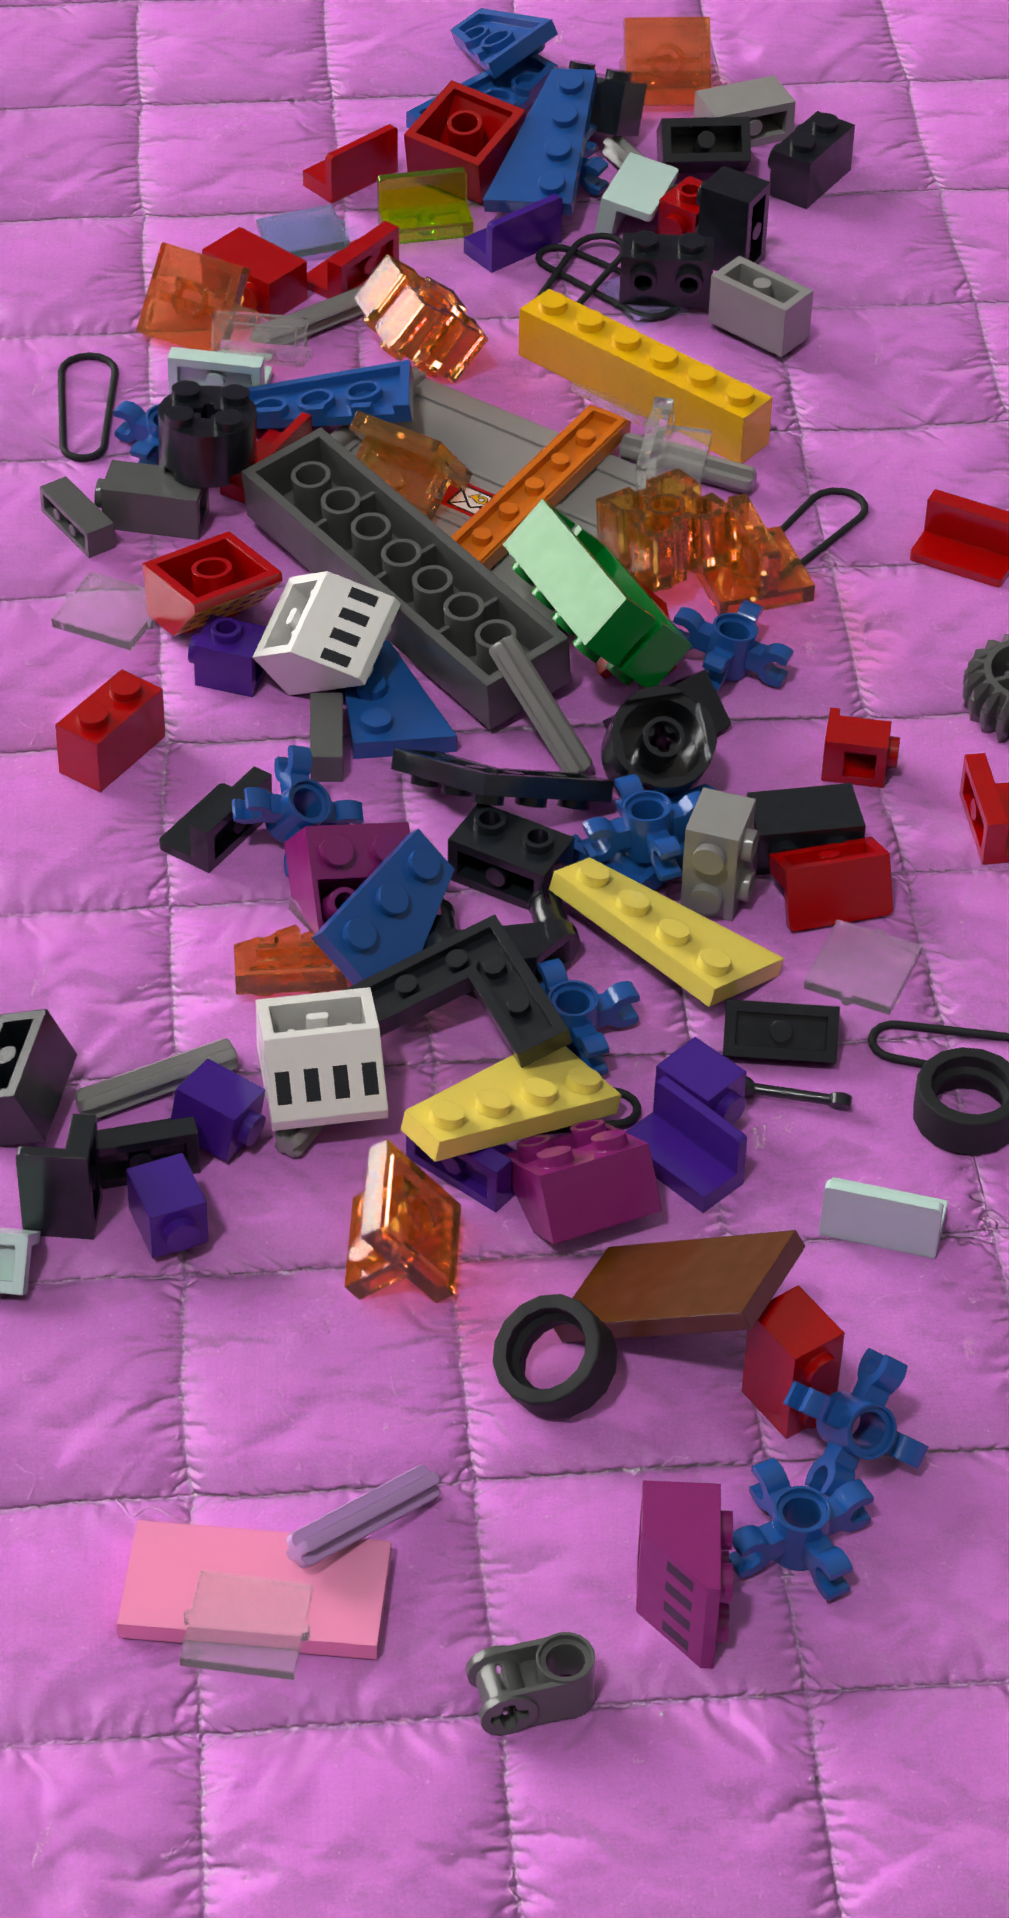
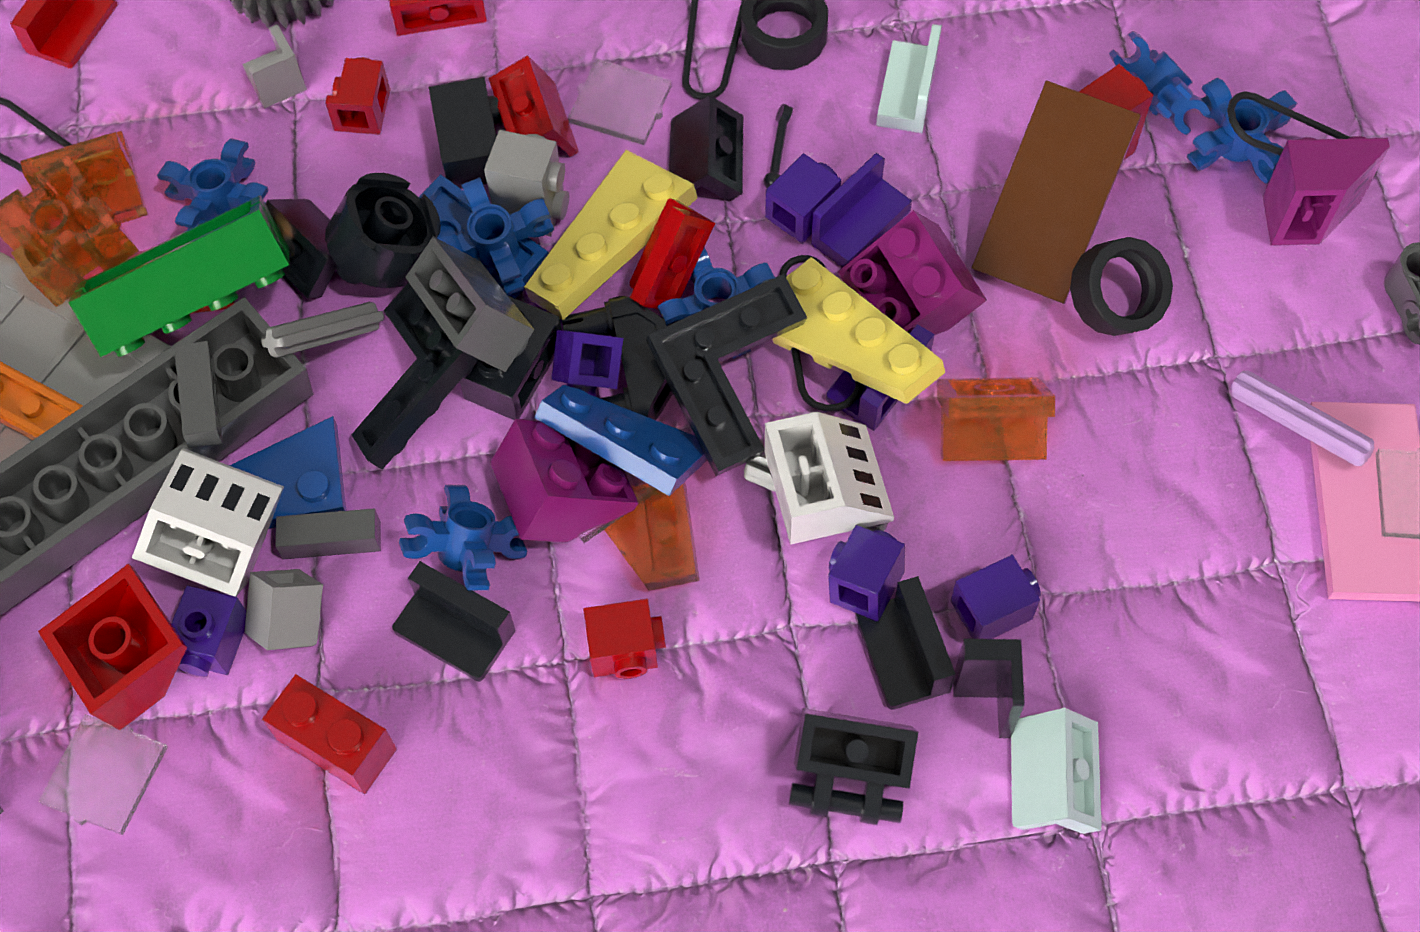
camera: 90 degrees left, 20 degrees up
light grey axle [75,1038,238,1119] -> none
none -> dark grey piece [174,341,222,448]
none -> light grey panel [242,24,307,108]
none -> light grey panel [245,569,323,650]
none -> dark grey brick [406,236,534,372]
none -> dark purple brick [551,330,623,396]
none -> red brick [583,598,666,679]
none -> red panel [629,198,715,309]
none -> black piece [1227,91,1377,178]

